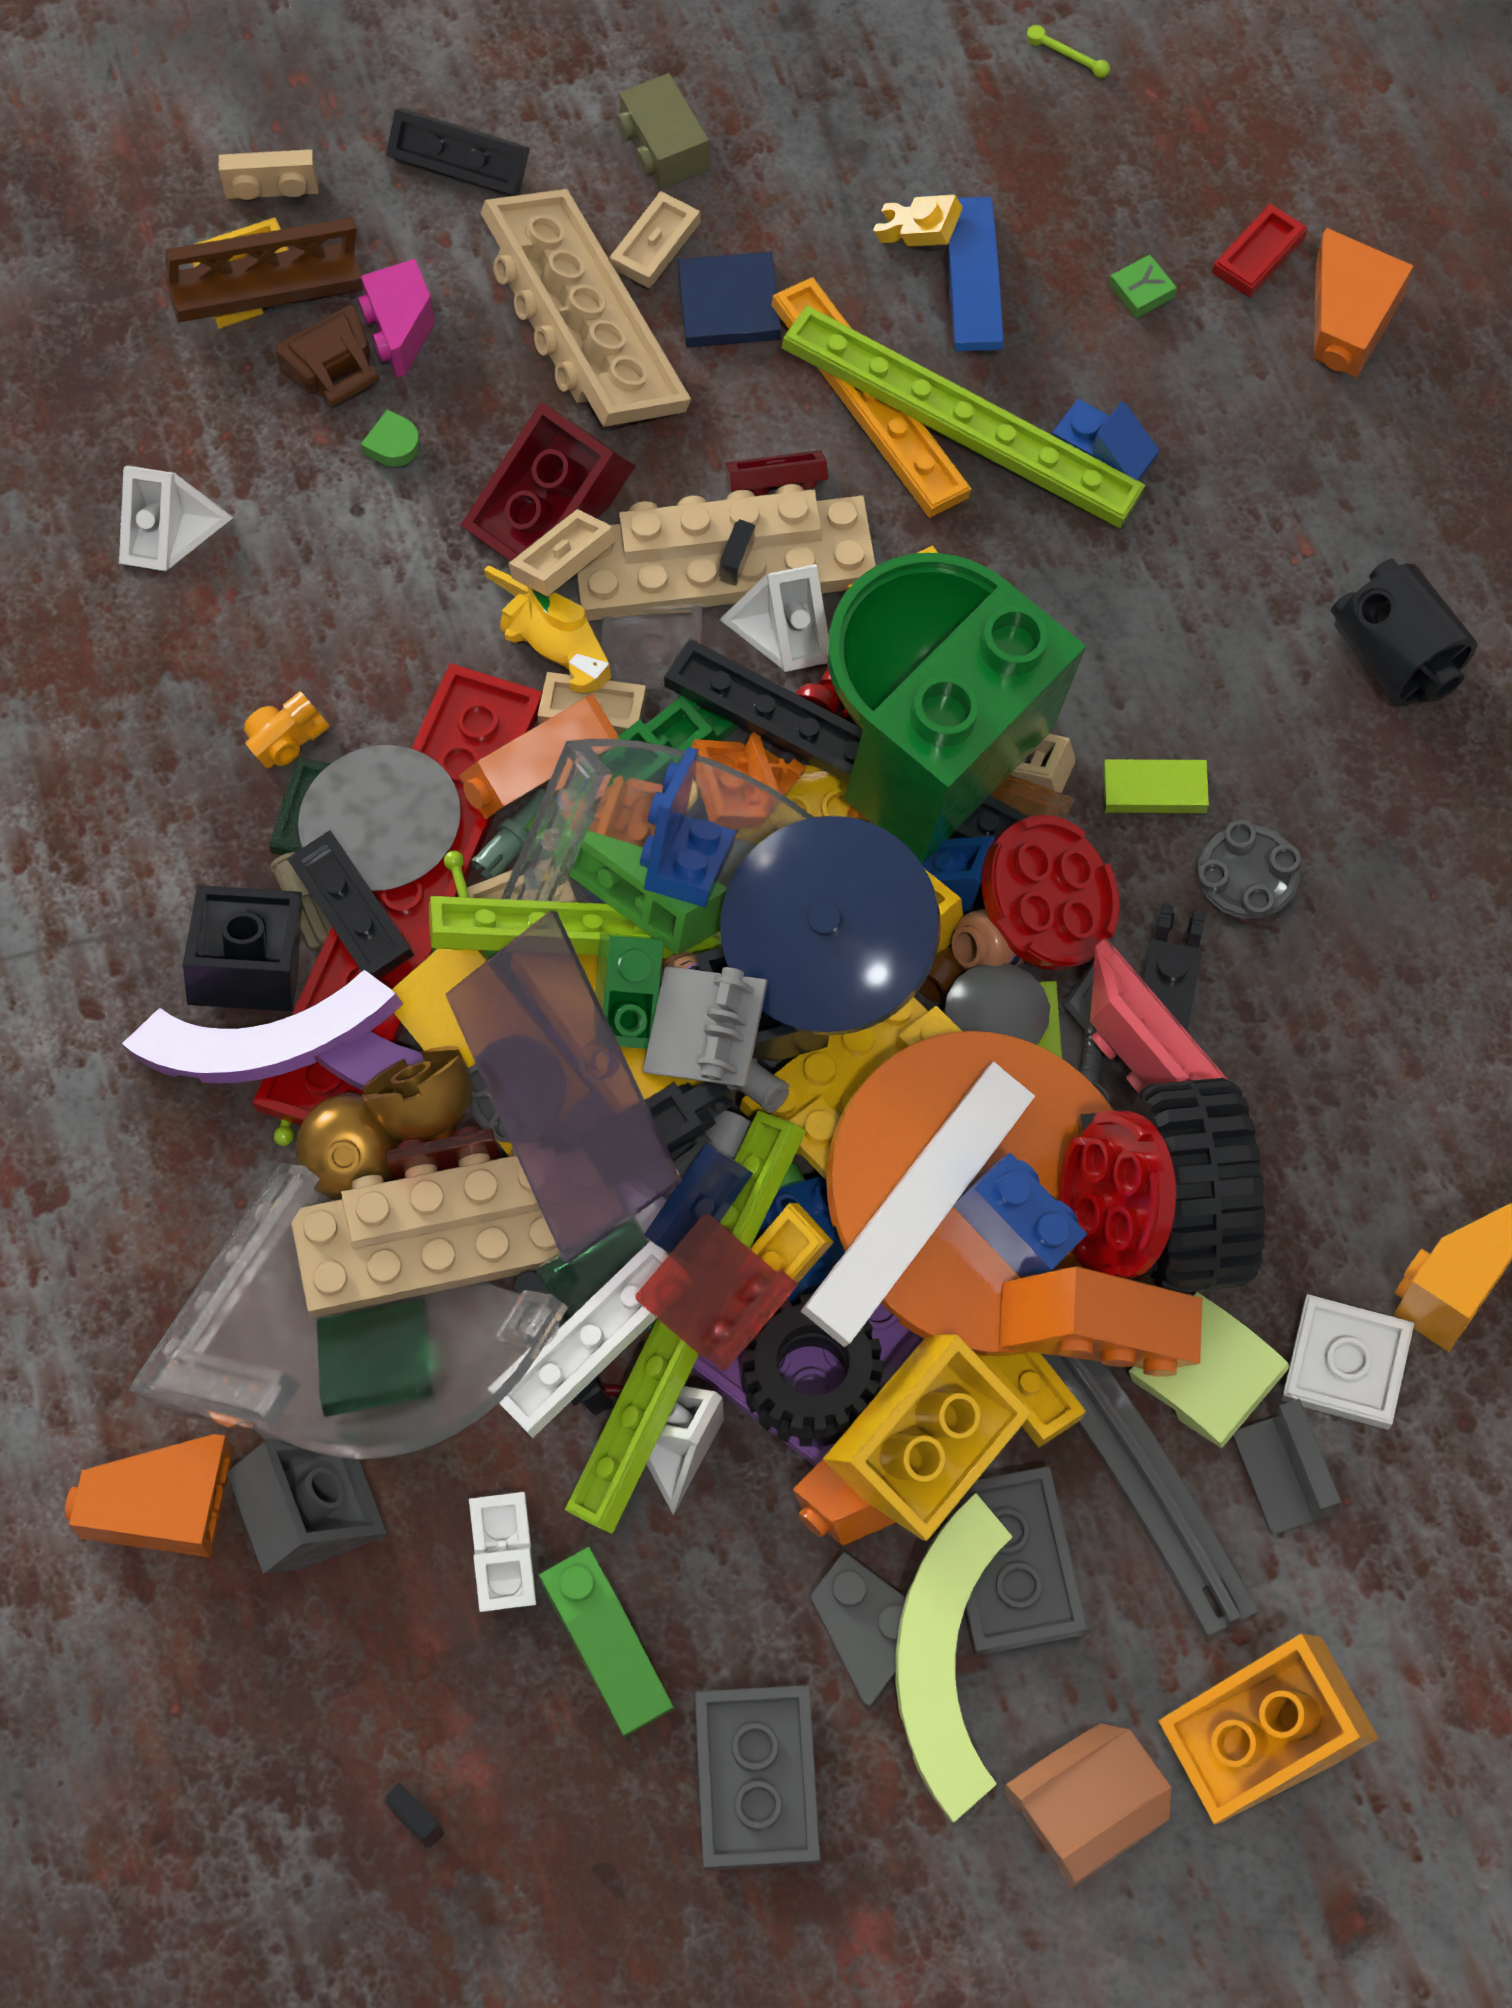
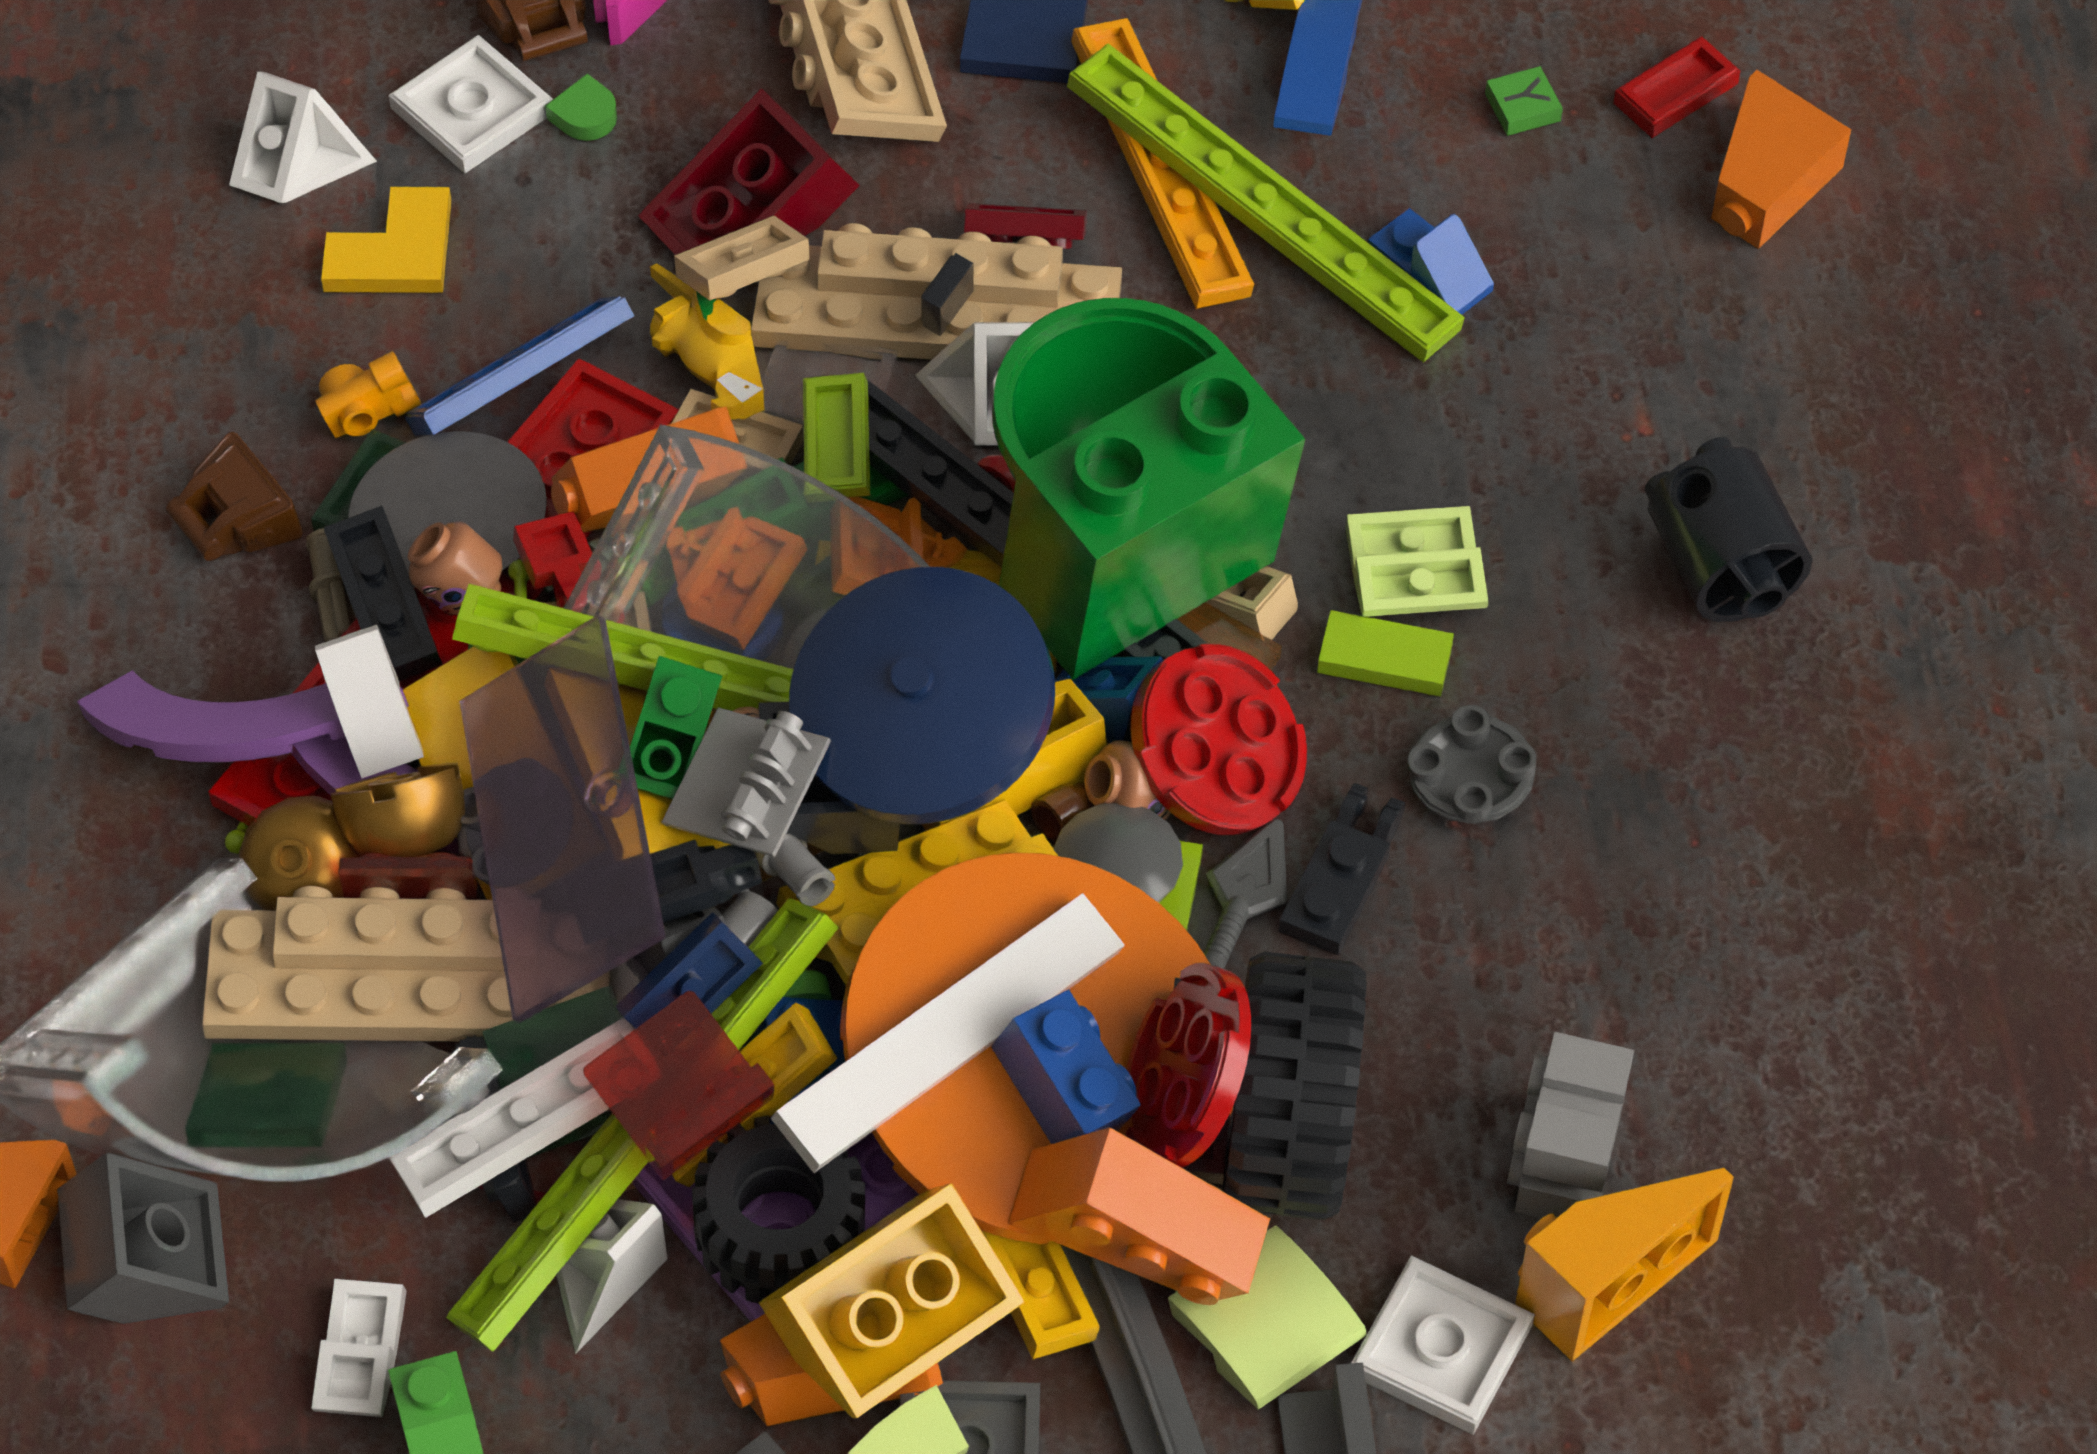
camera: 10 degrees right, 10 degrees down
black slope [183,885,302,1012] -> none
bright green slope [564,827,728,955] -> none
blue bracket [640,747,736,908] -> none
coral wedge [1090,939,1243,1097] -> none
none -> reddish brown piece [166,432,303,561]
none -> white slope [315,624,424,778]
none -> yellow tile [321,187,451,293]
none -> white tile [389,35,553,174]
none -> tile [405,296,634,436]
none -> nougat head [408,522,502,615]
none -> red plate [513,511,595,615]
none -> lime tile [803,373,870,501]
none -> yellowish green slope [1345,506,1488,617]
none -> light grey brick [1507,1031,1635,1218]

